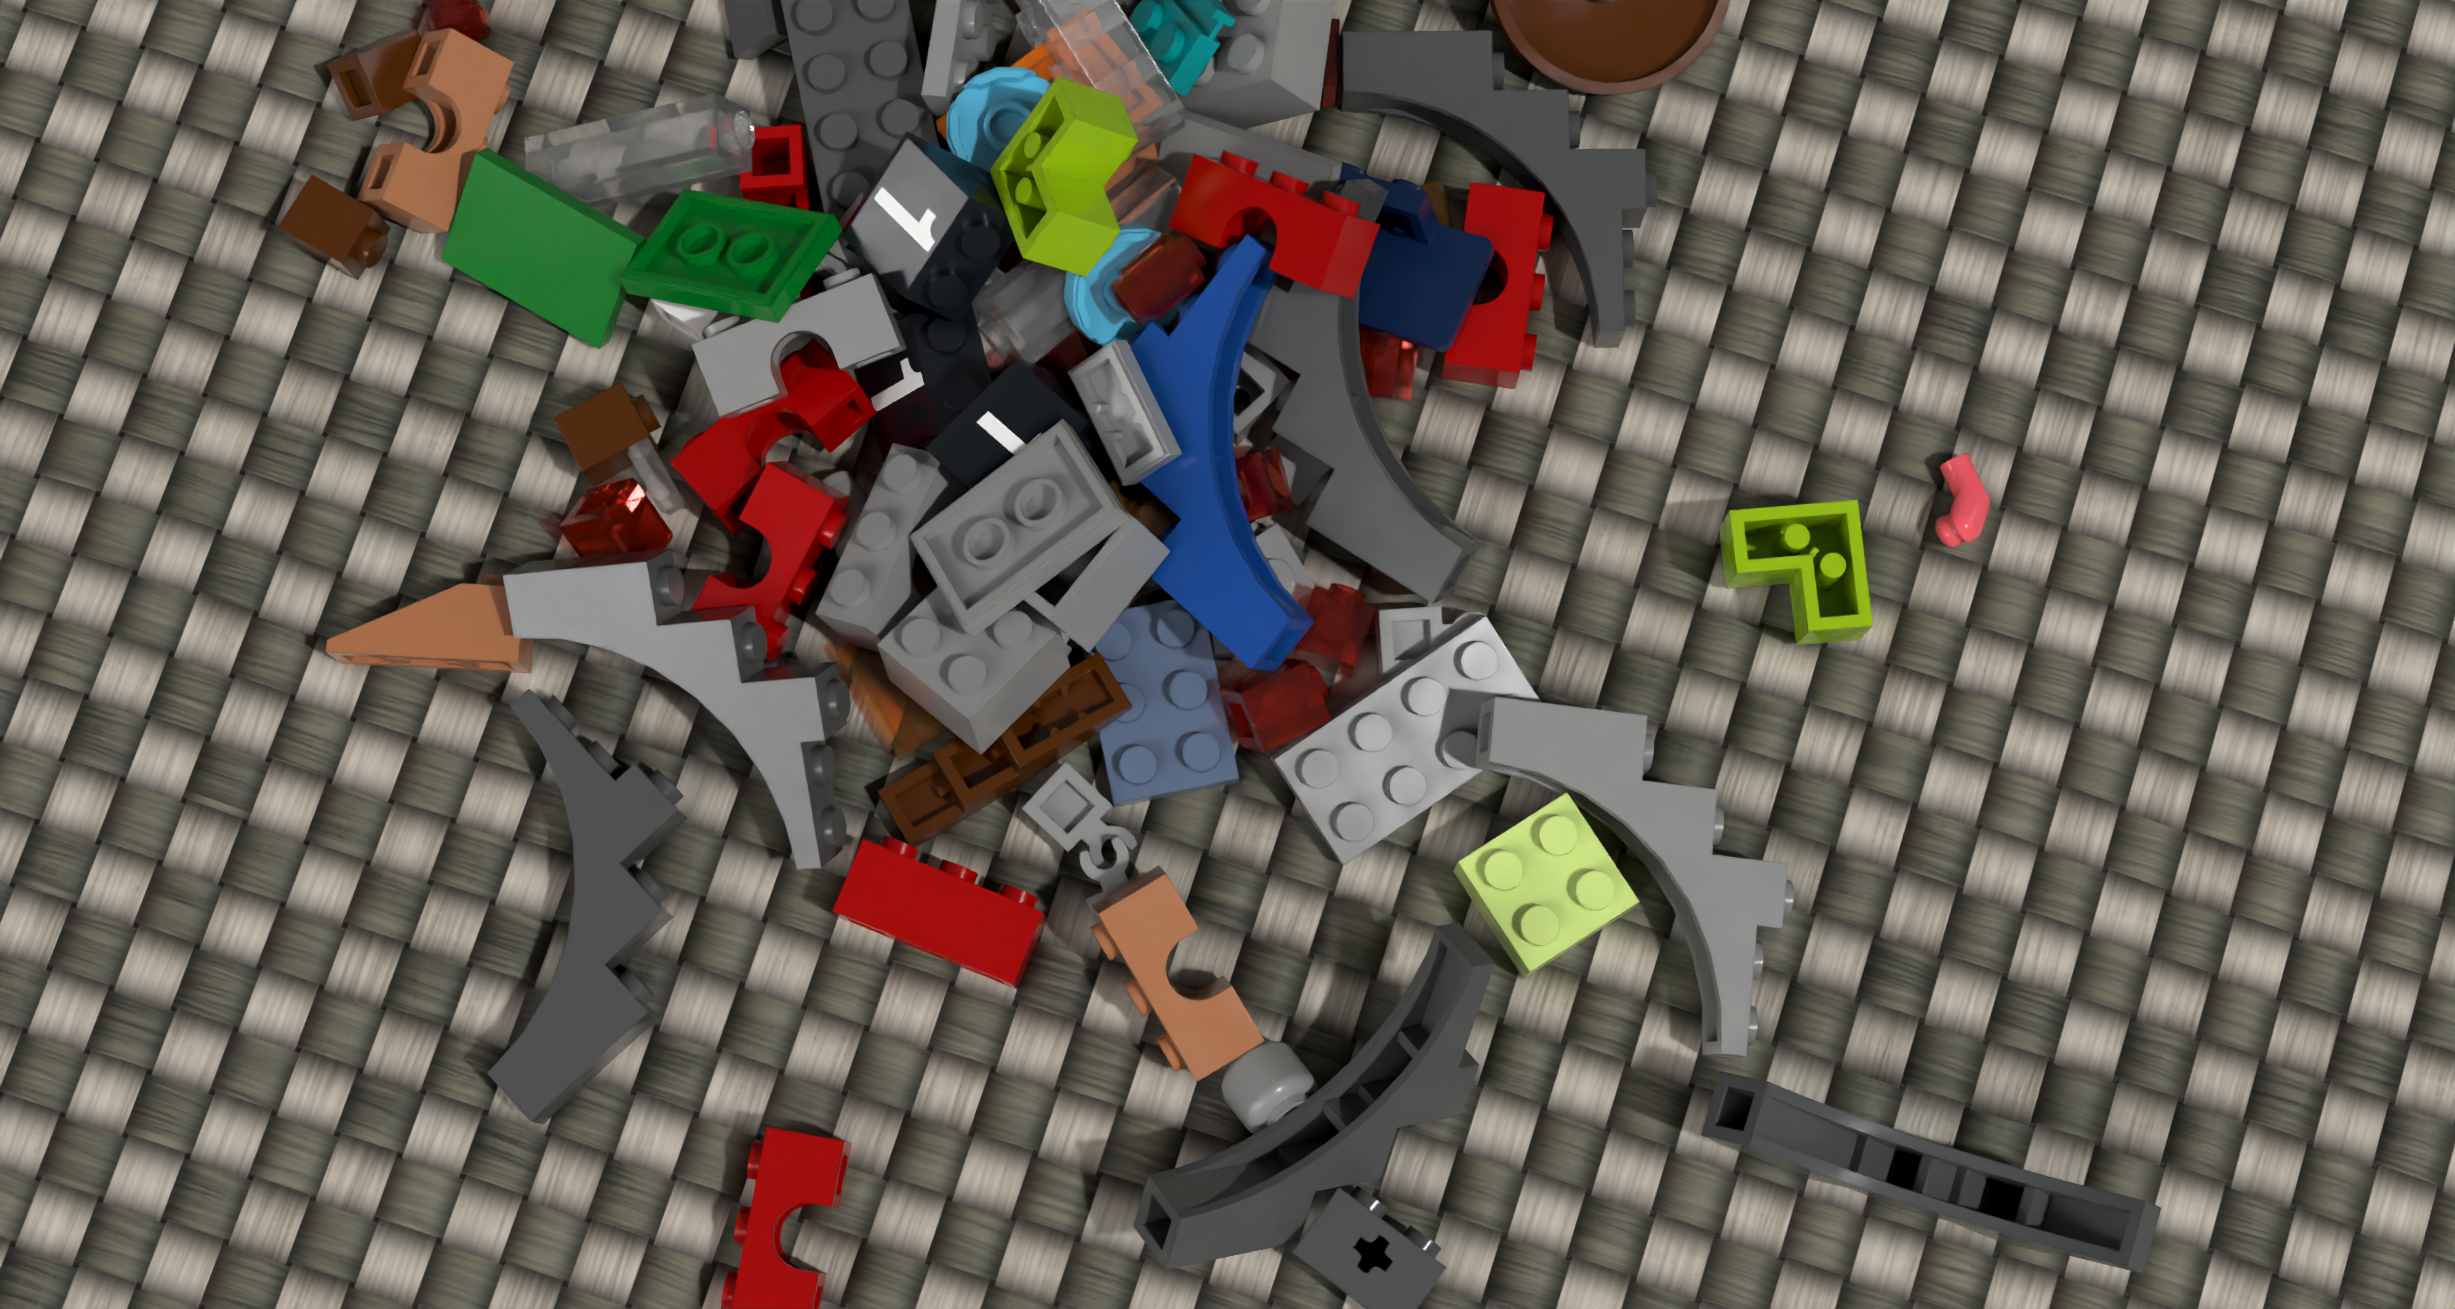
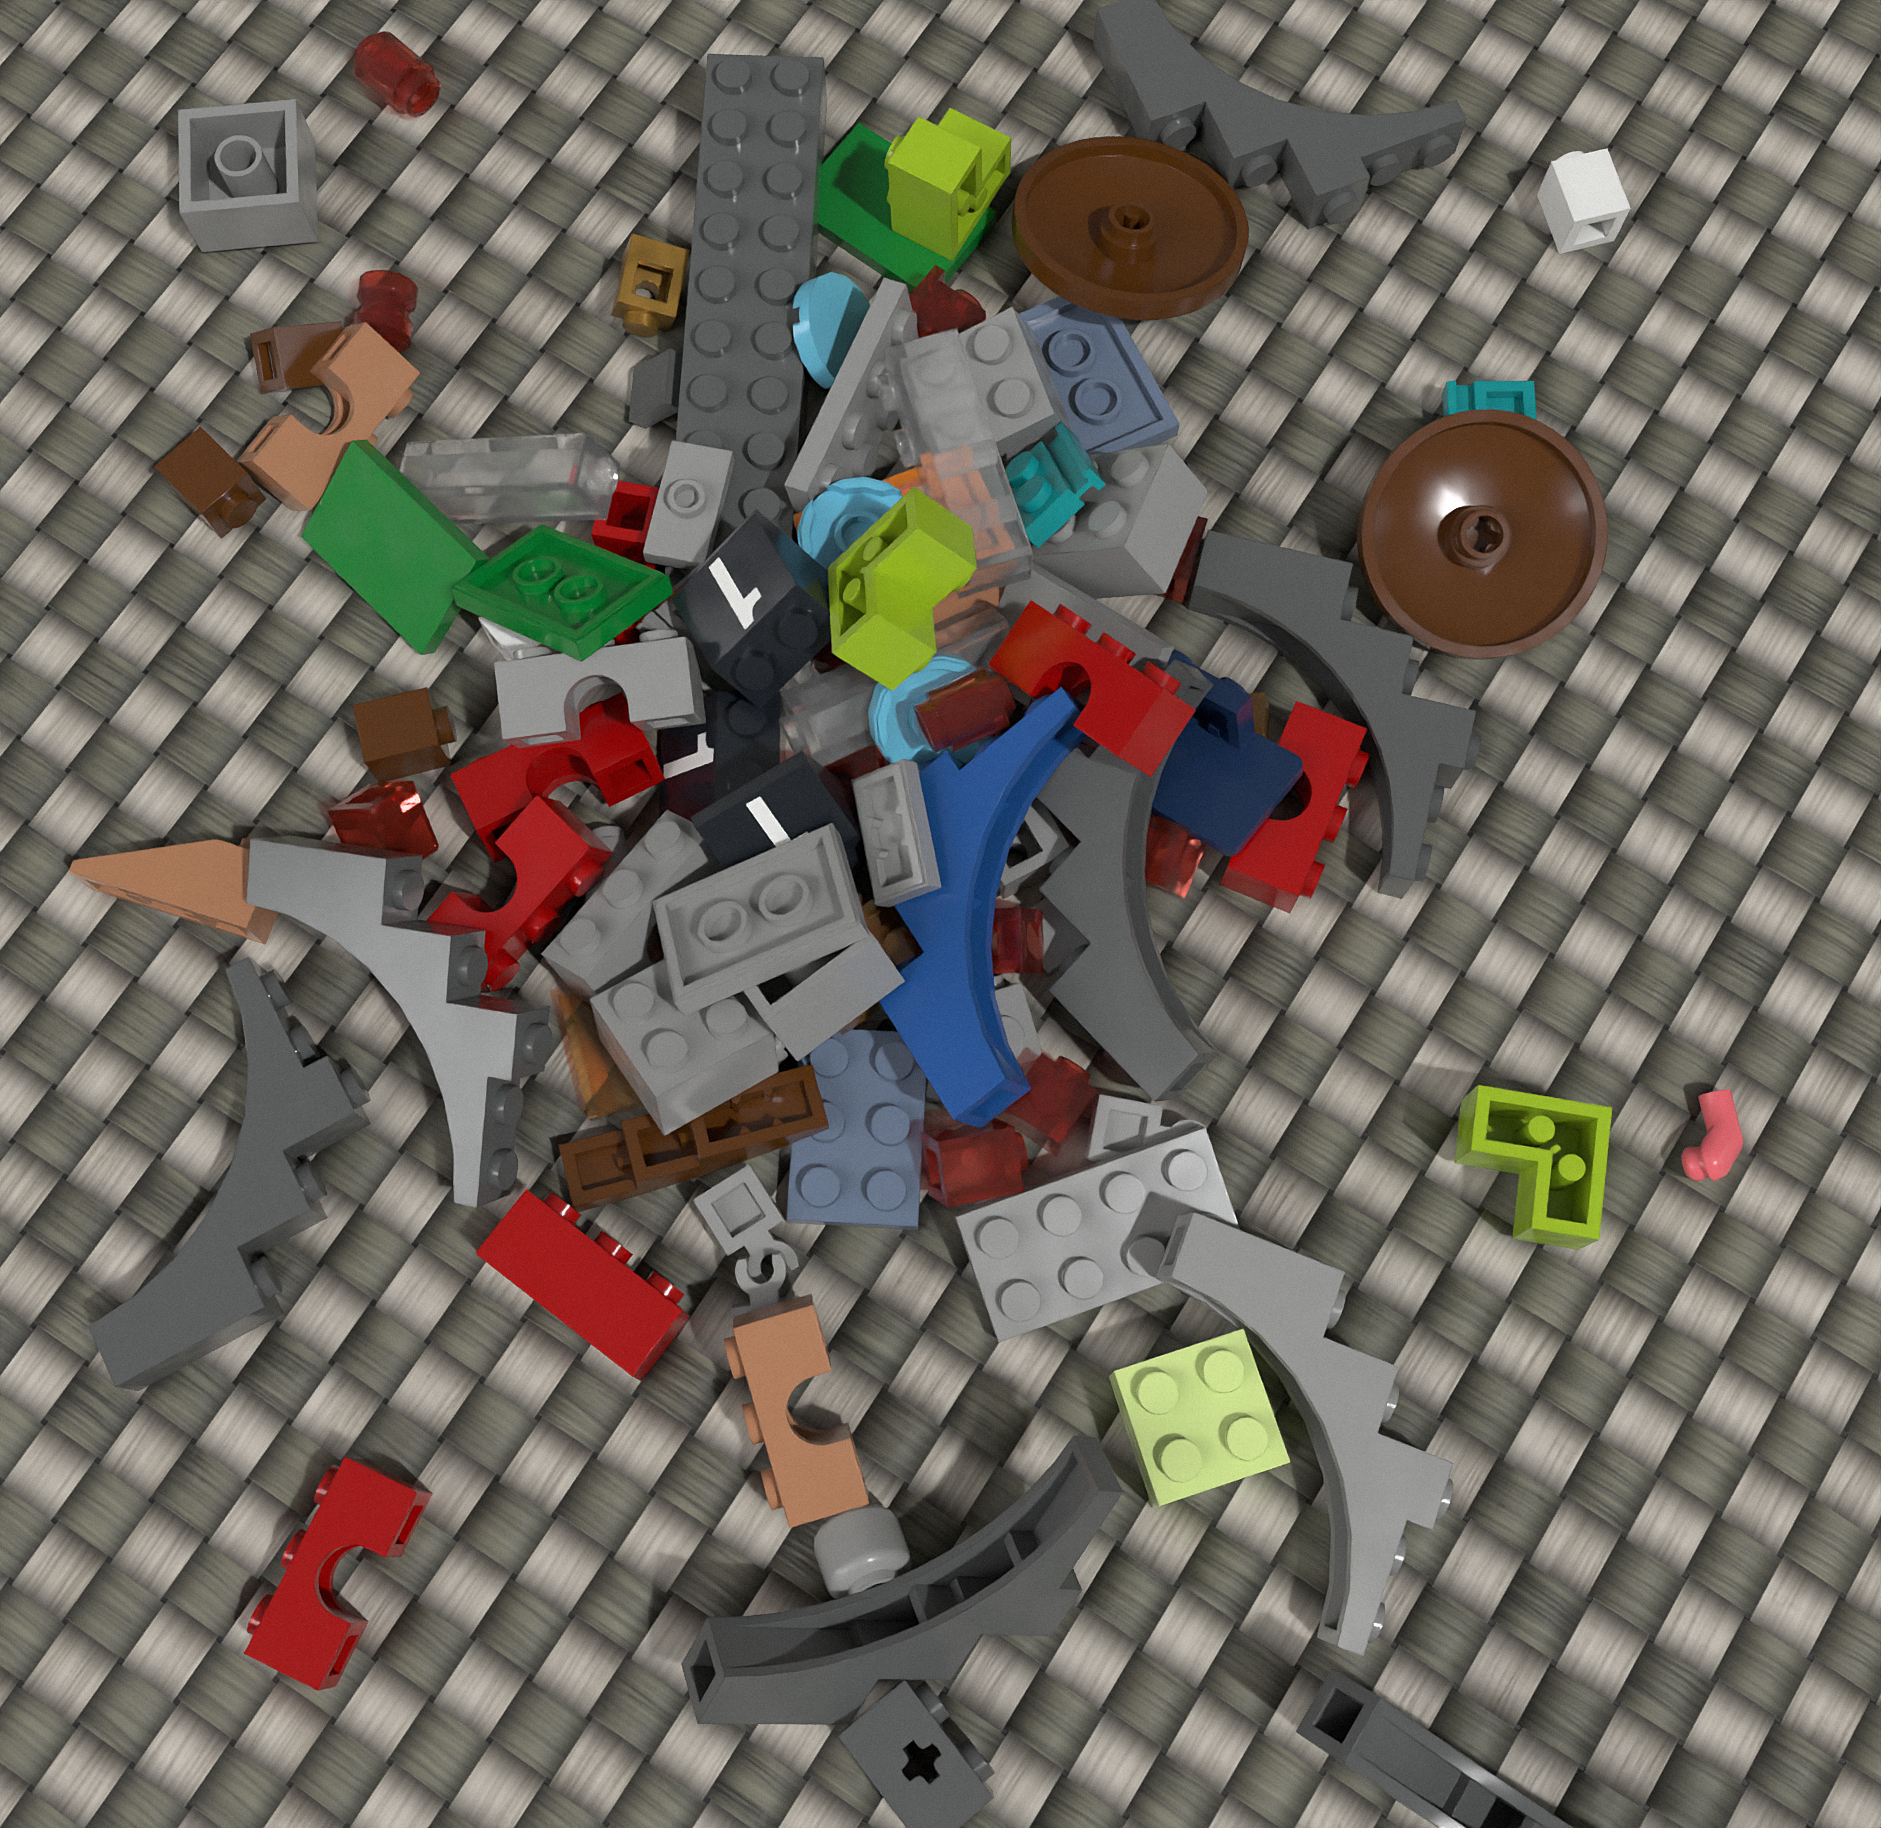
camera: 15 degrees right, 5 degrees down
clear tile [628,437,688,516] -> none
none -> light grey plate [643,440,735,571]

